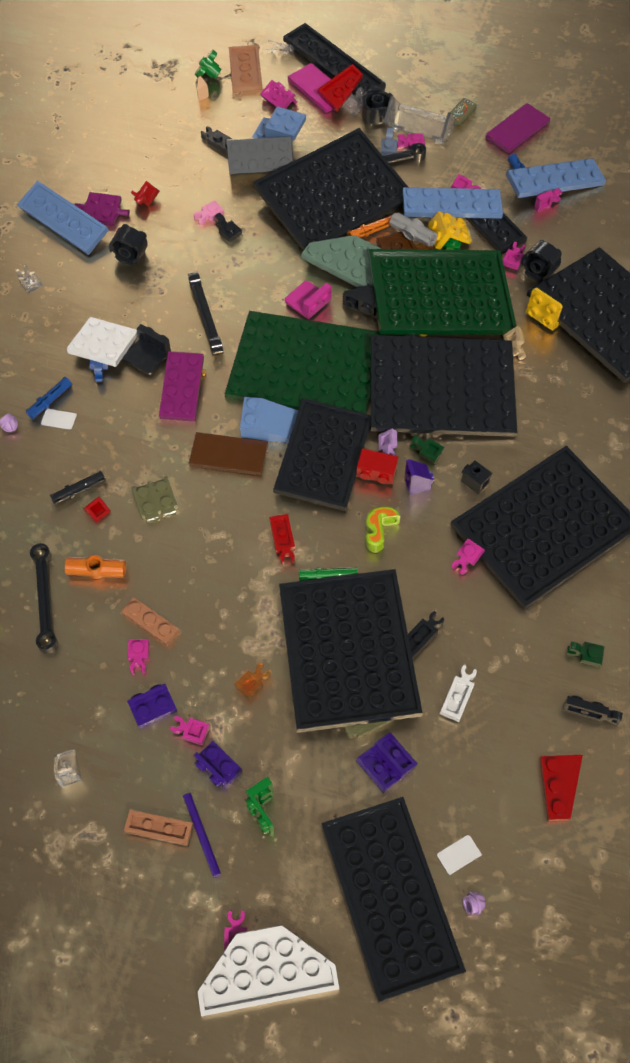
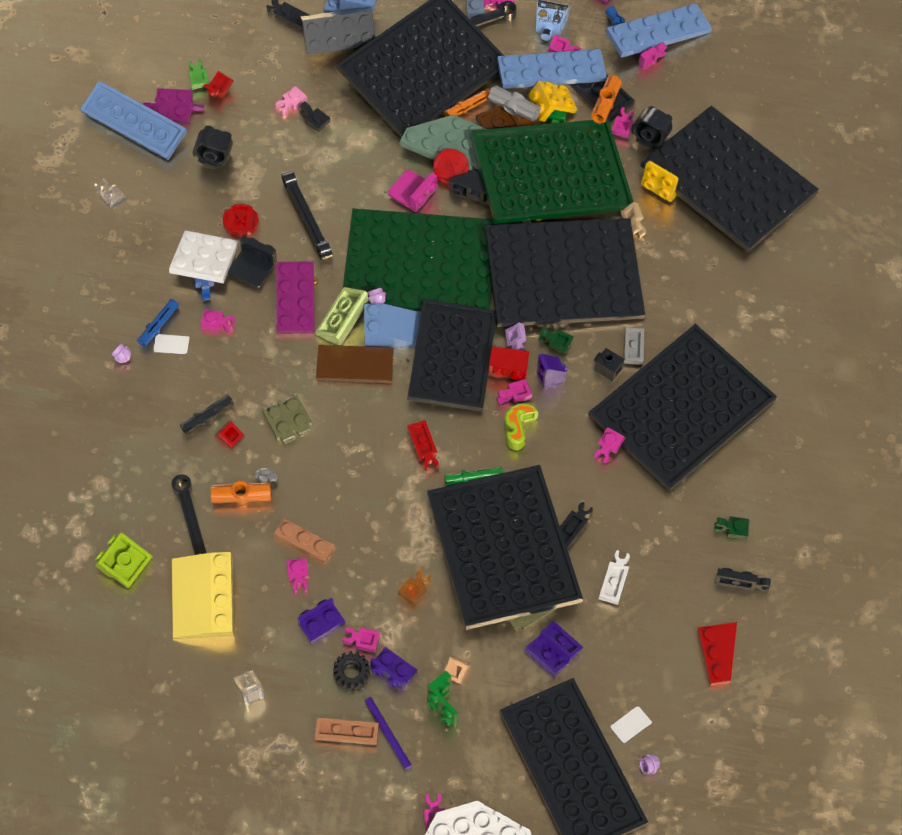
camera: 10 degrees left, 0 degrees up
none -> light yellow slope [172,552,234,639]
none -> bright green plate [188,59,209,89]
none -> dark pink plate [200,309,235,332]
none -> red tile [222,204,259,238]
none -> light grey plant [254,468,278,483]
none -> yellowish green slope [315,287,369,345]
none -> black tyre [333,651,370,691]
none -> lavender plate [368,288,386,304]
none -> red tile [433,149,470,185]
none -> light nougat slope [443,655,470,684]
none -> dark pink plate [496,379,532,405]
none -> torso [535,0,570,41]
none -> orange piece [591,75,622,124]
none -> light grey plate [624,327,644,365]

